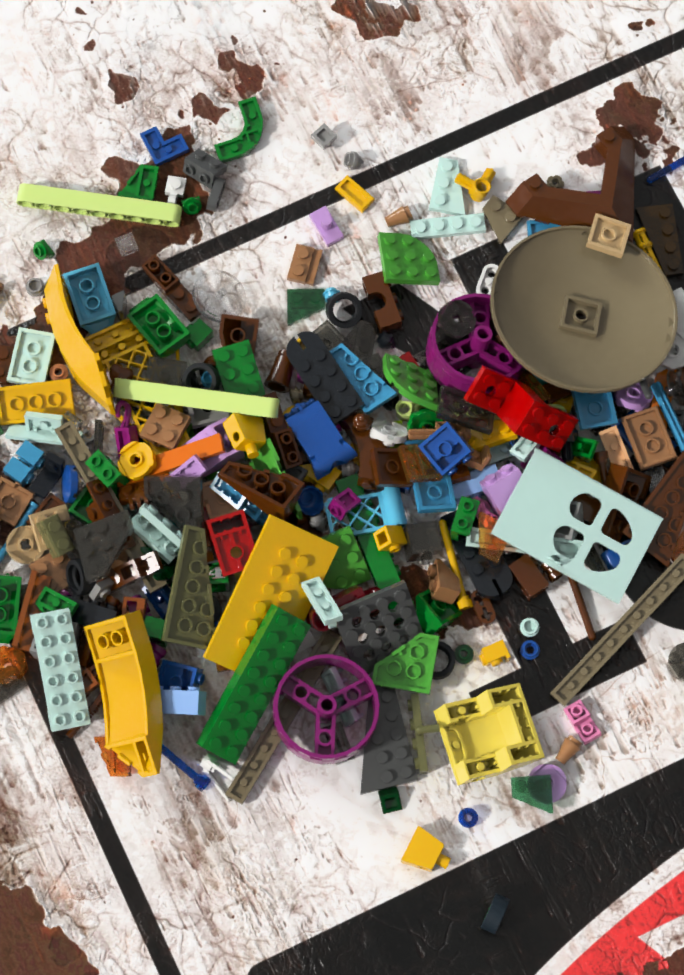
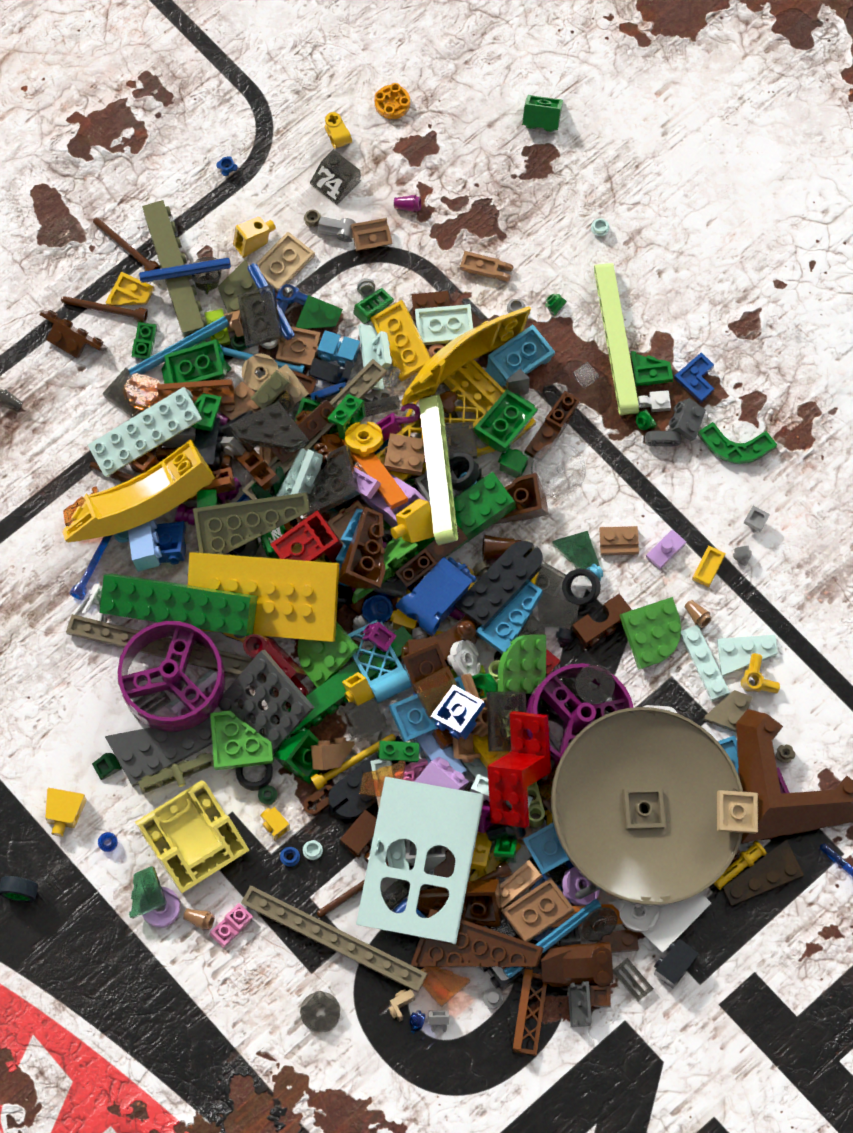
camera: 75 degrees right, 5 degrees down
light aqua plate [301,577,343,629] -> none

